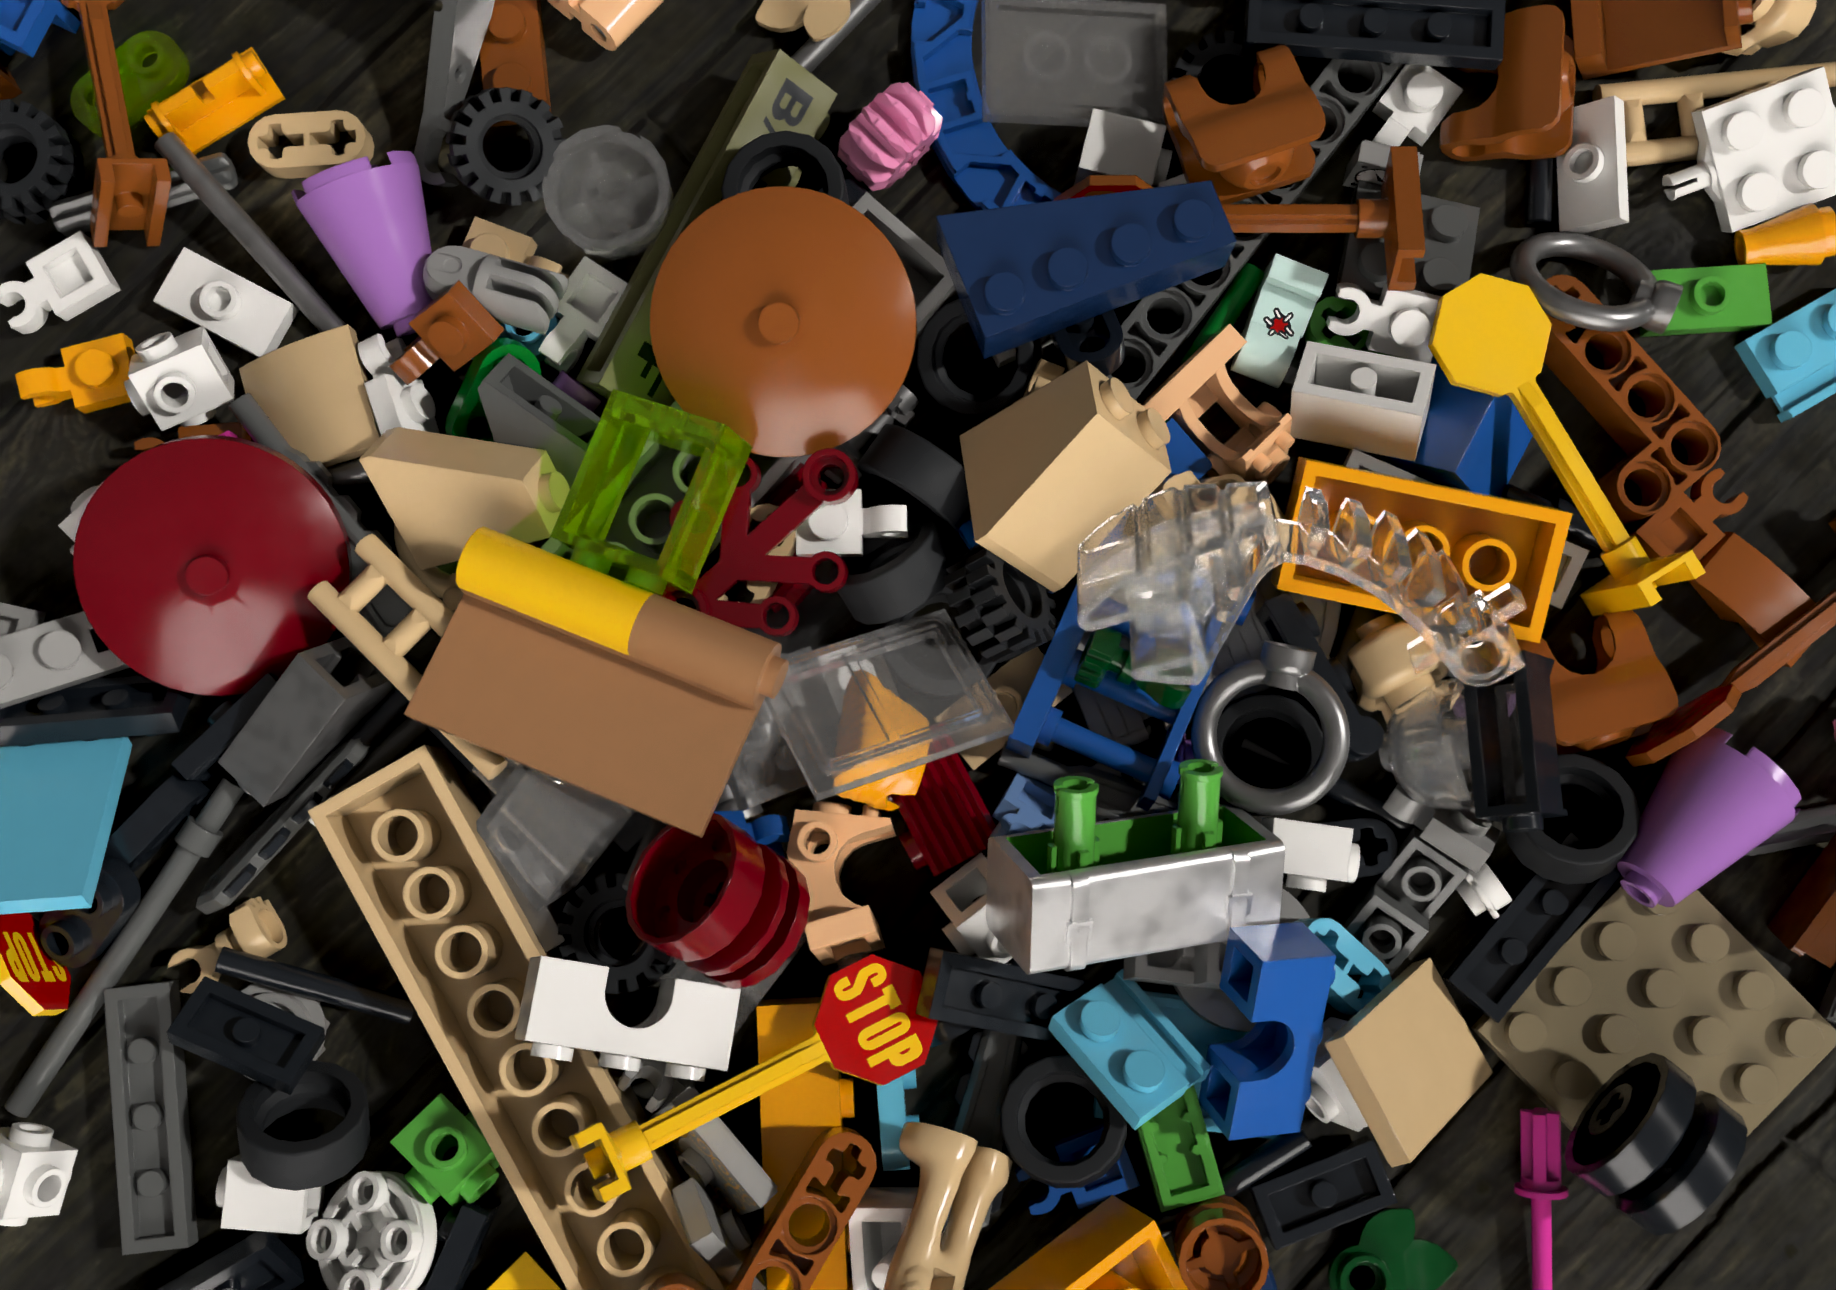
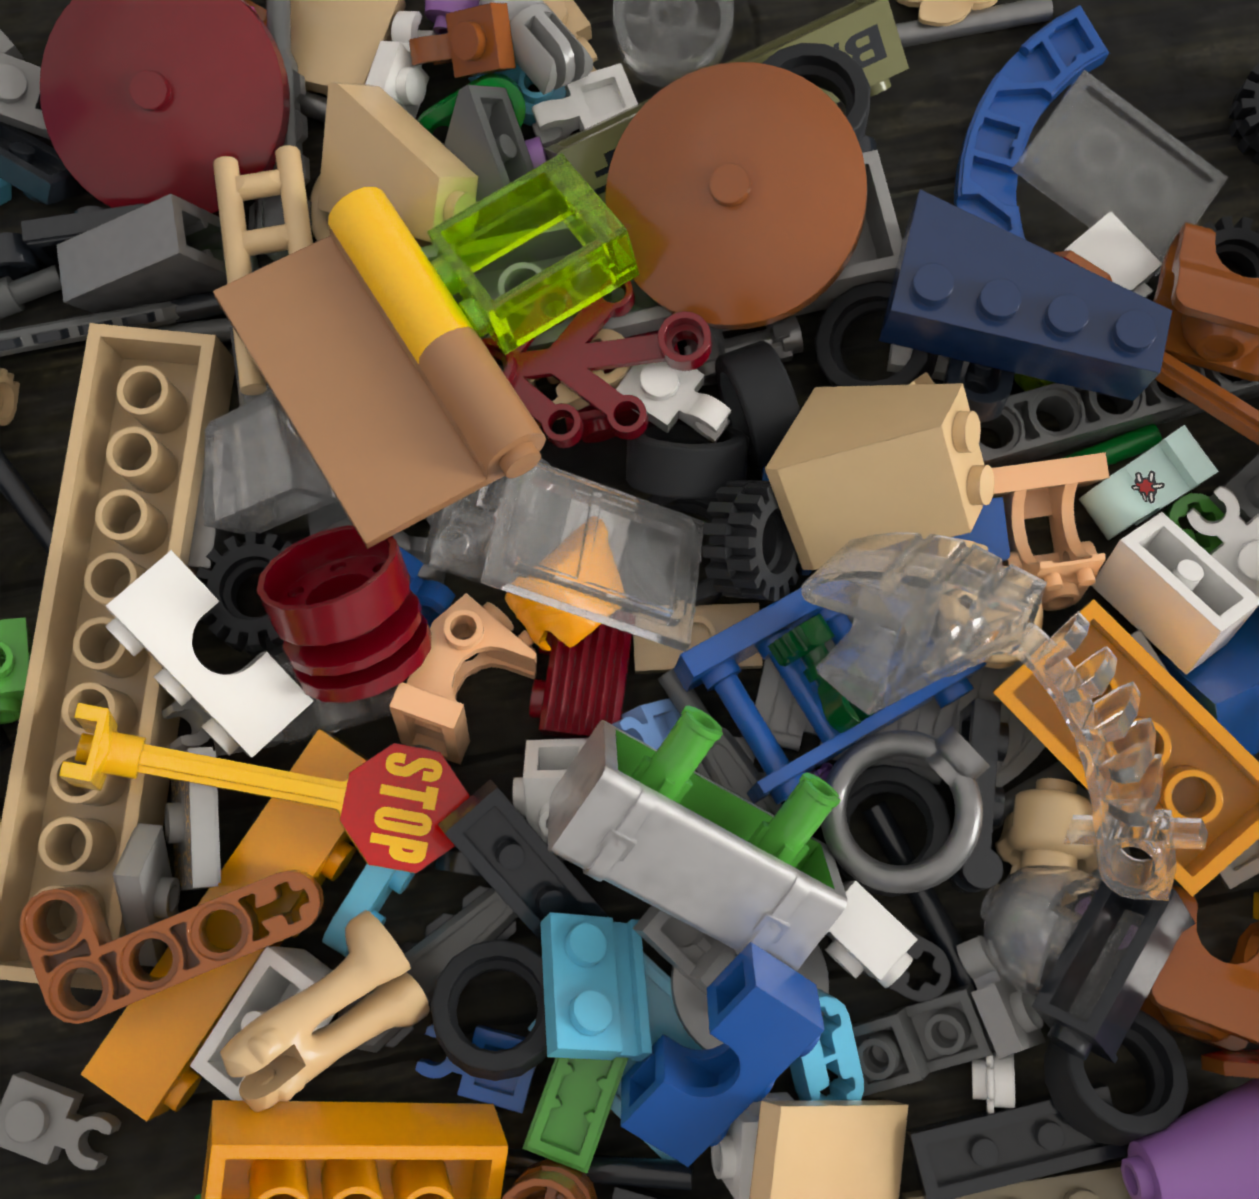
camera: 40 degrees right, 5 degrees down
bright pink gear [838,82,943,191] -> none

